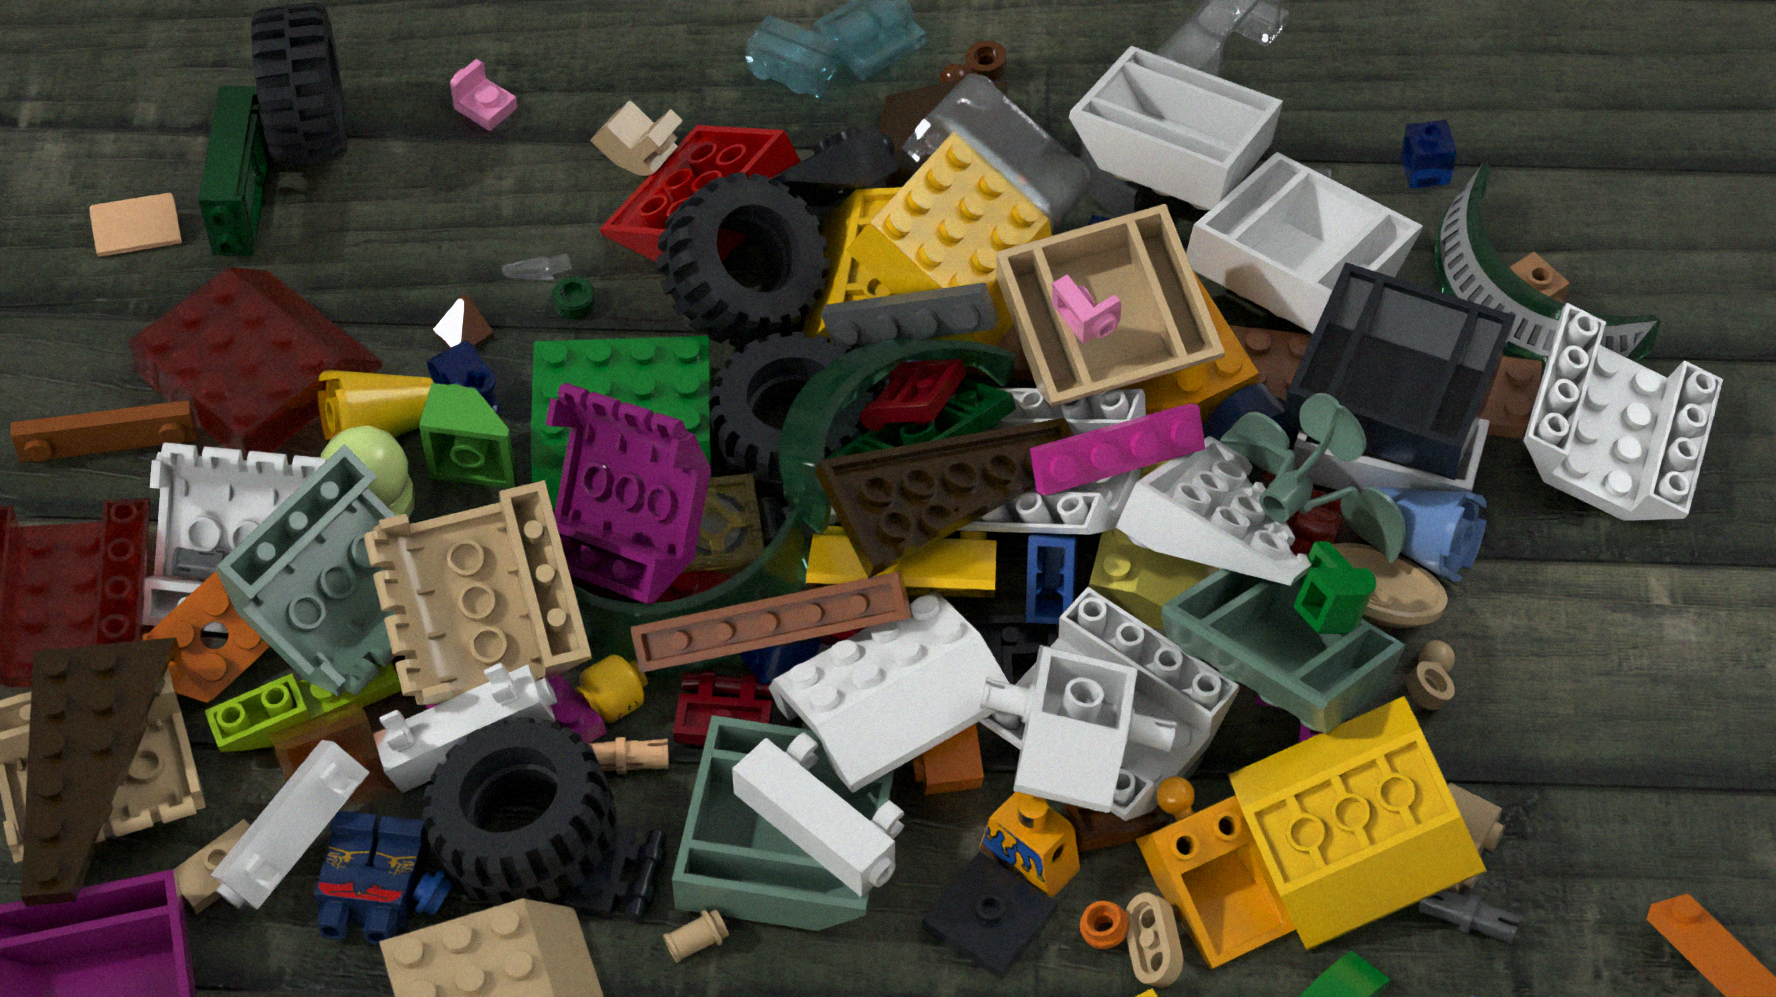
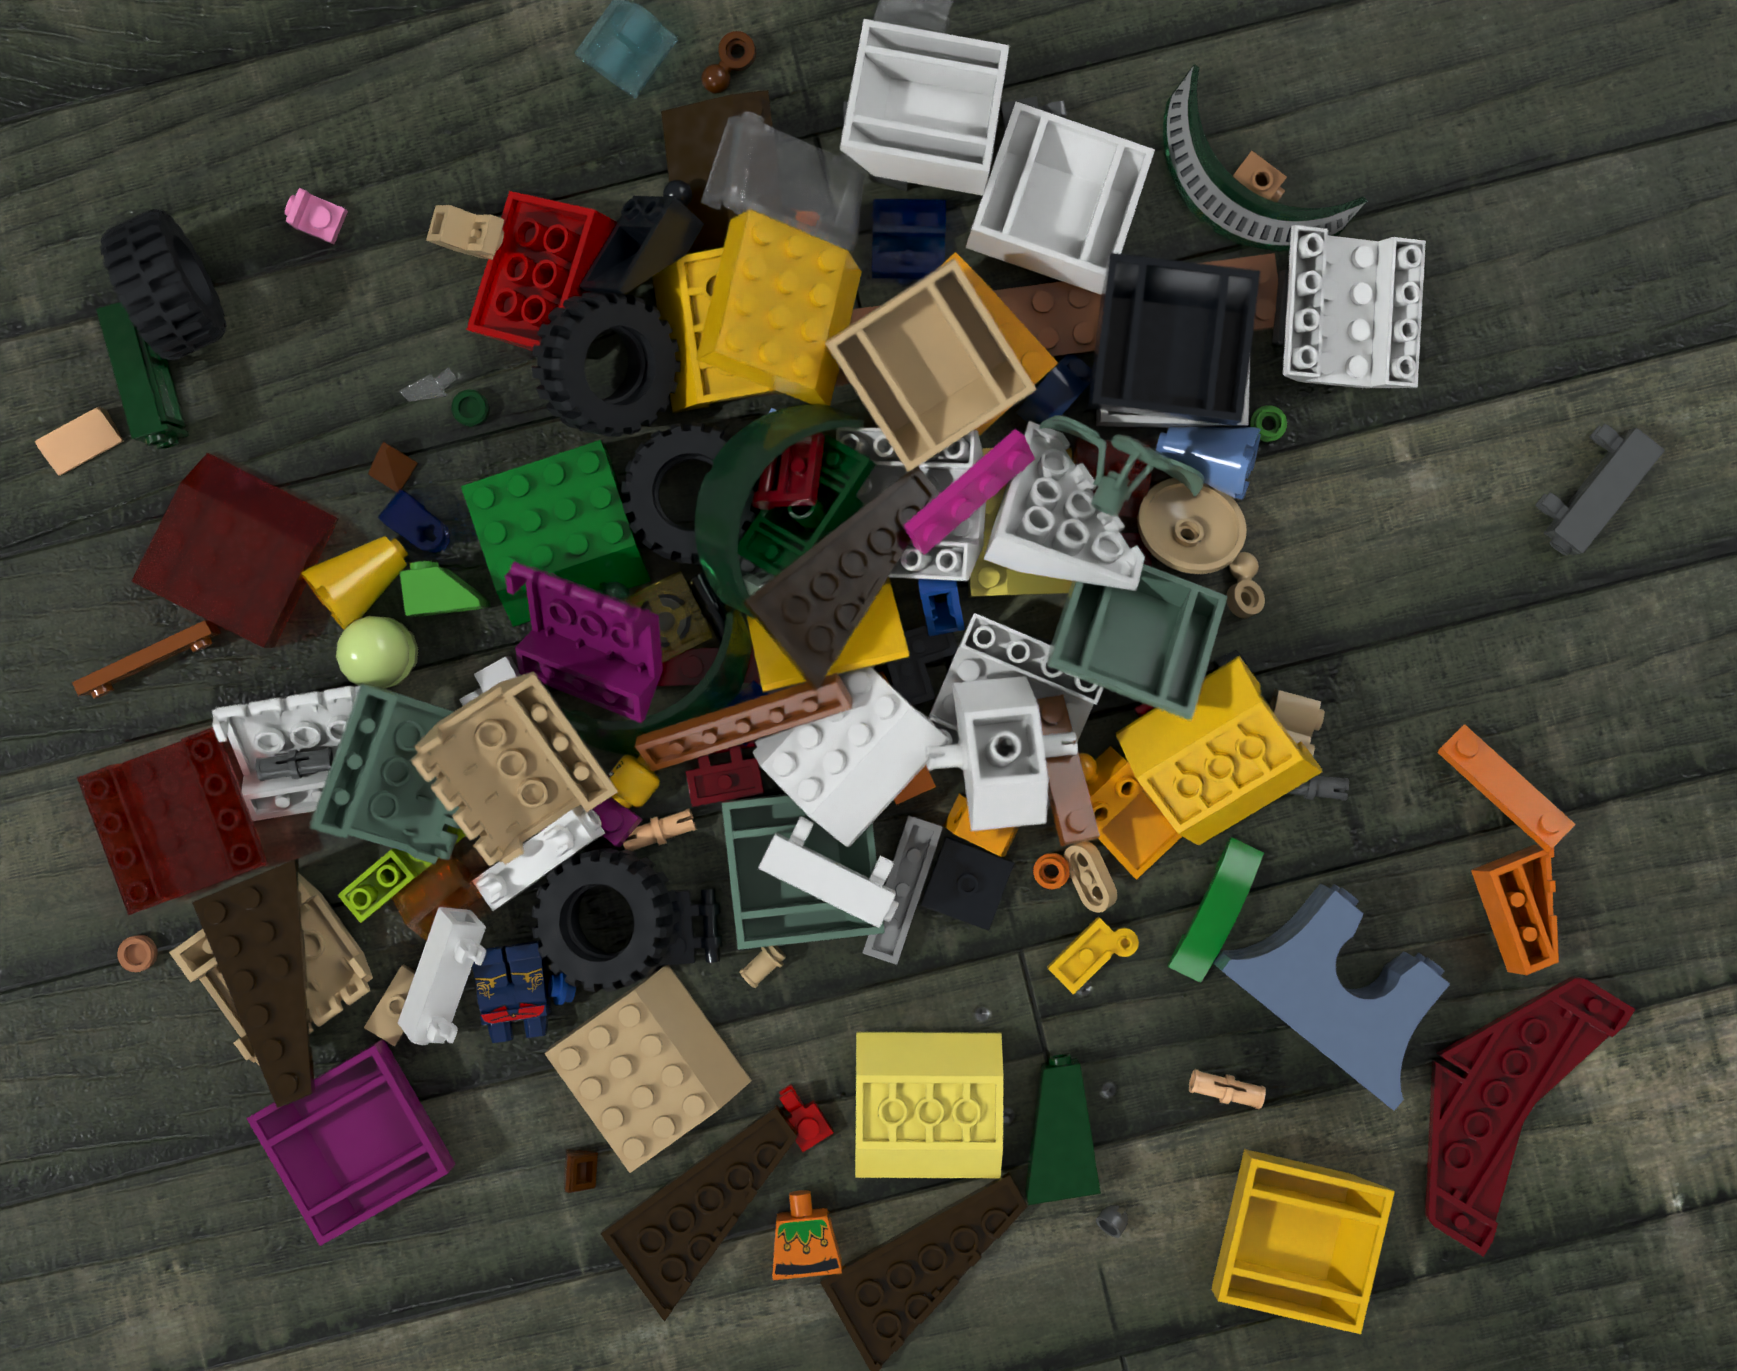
camera: 15 degrees left, 35 degrees up
orange plate [142,571,271,704] -> none
clear light blue brick [746,14,841,98] -> none
dark grey plate [821,282,999,349] -> none
bright pink bracket [1052,274,1121,344] -> none
green brick [1293,542,1377,634] -> none
clear blue brick [1400,120,1457,188] -> none
none -> light grey plate [862,814,943,965]
none -> dark orange plate [1036,694,1100,846]
none -> bright green plate [1250,405,1287,442]

